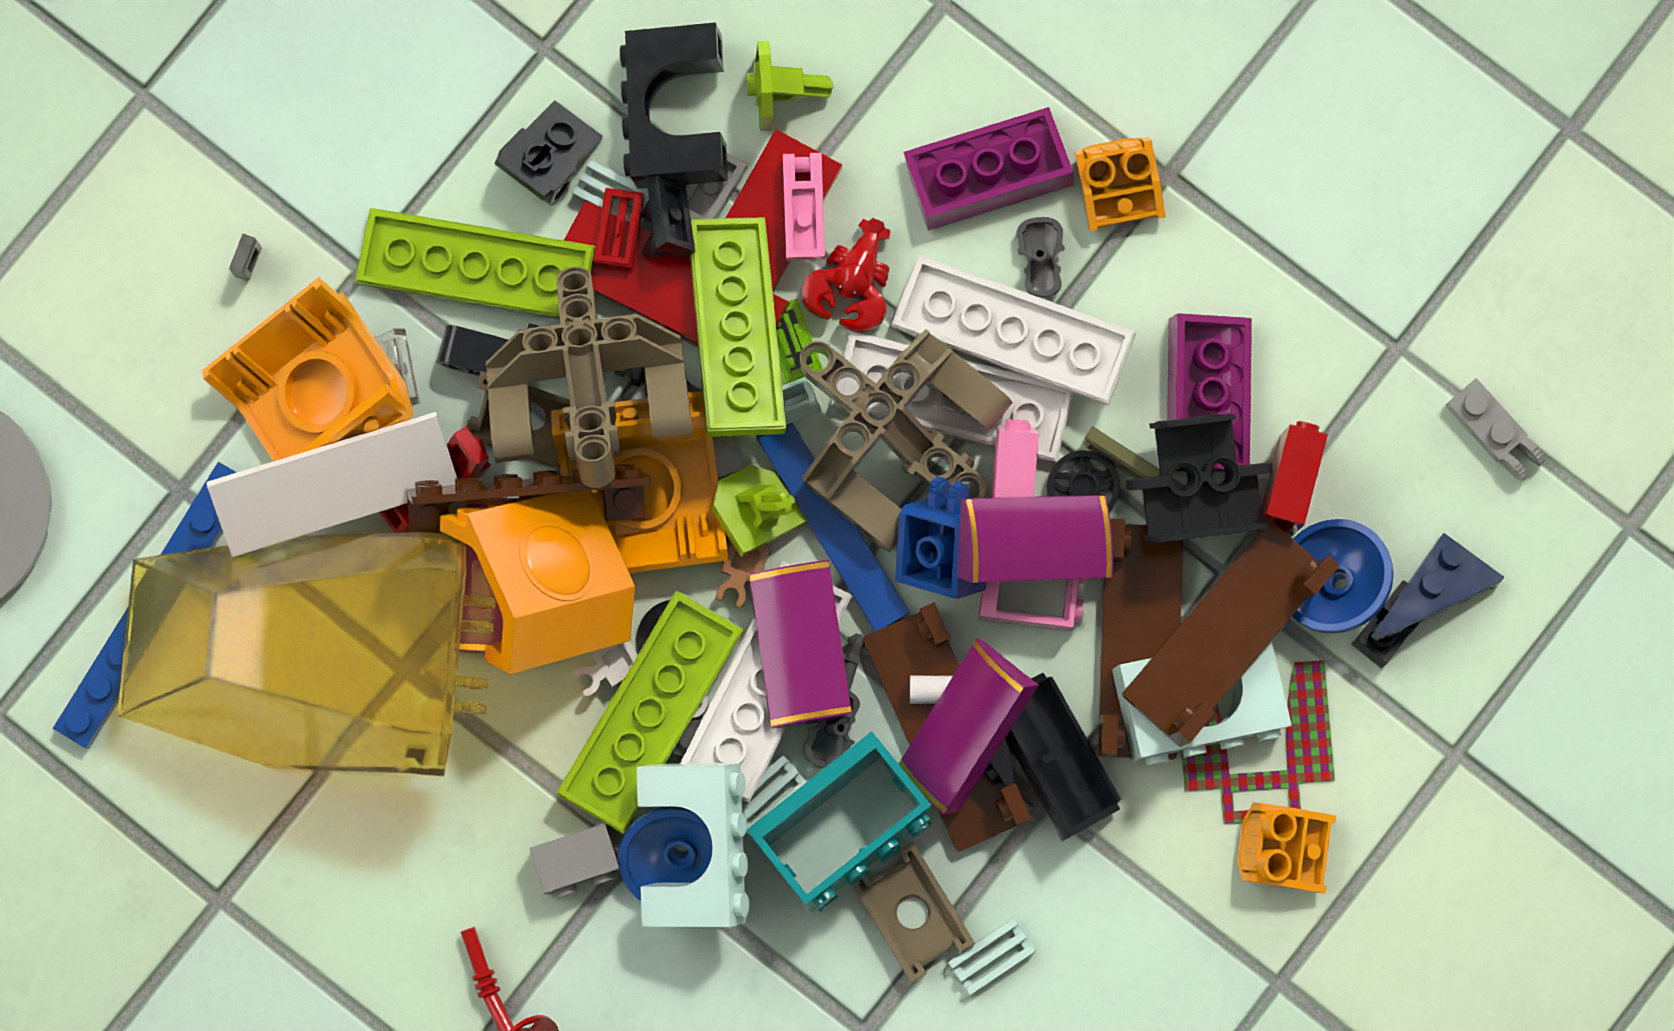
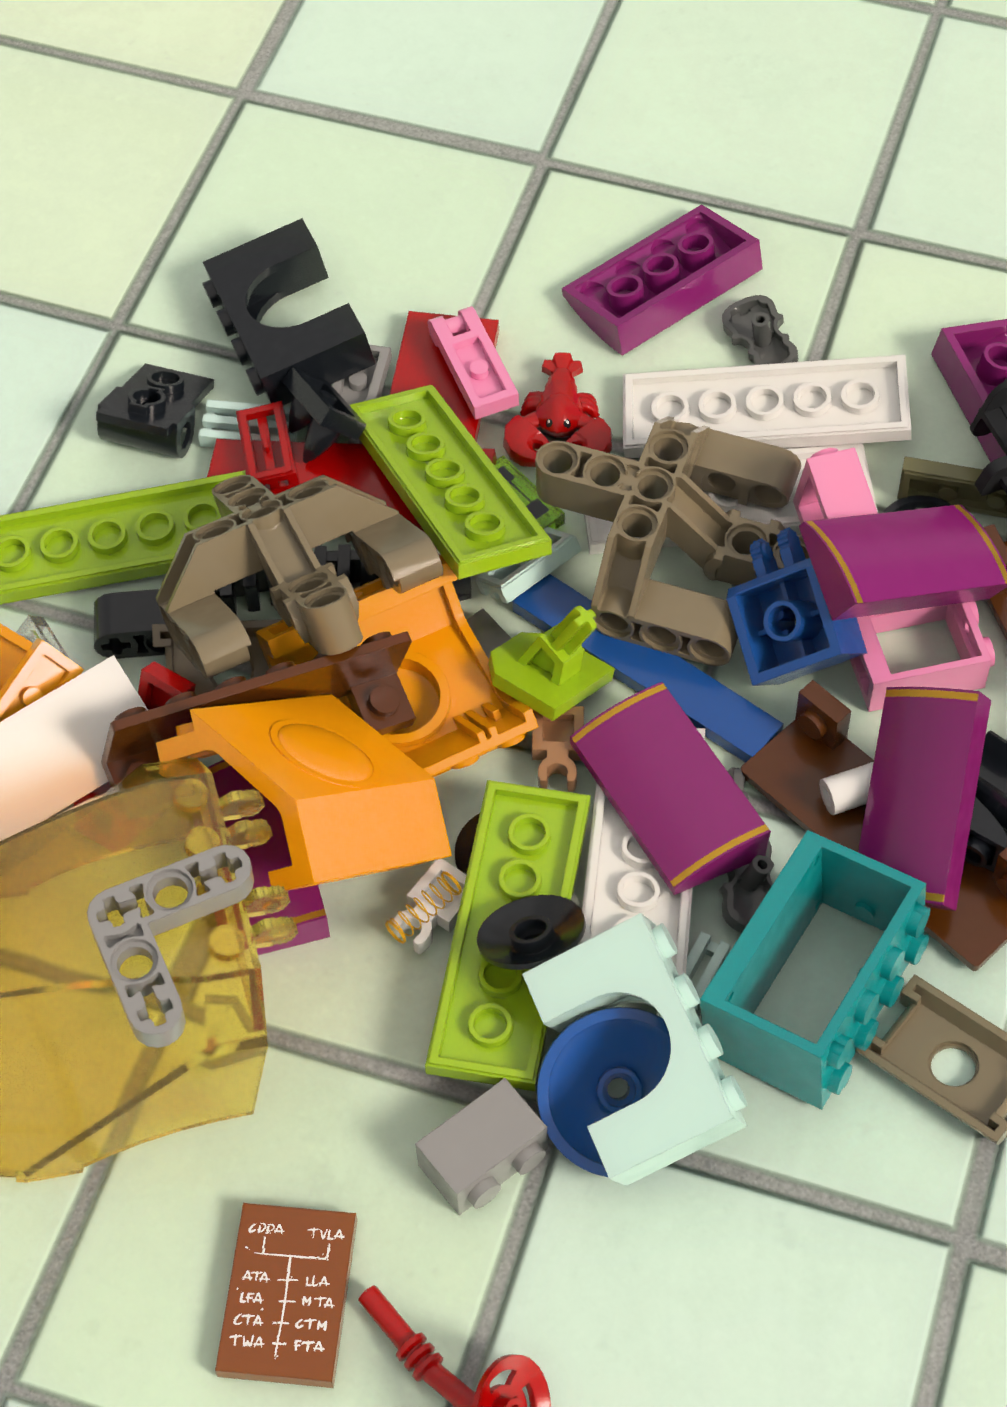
camera: 15 degrees left, 25 degrees down
lime piece [747,41,834,131] -> none
light orange slope [1074,137,1166,232] -> none
none -> light grey beam [87,845,254,1048]
none -> dark orange tile [215,1203,357,1388]
none -> yellow piece [385,871,462,944]
none -> black dish [477,895,586,970]

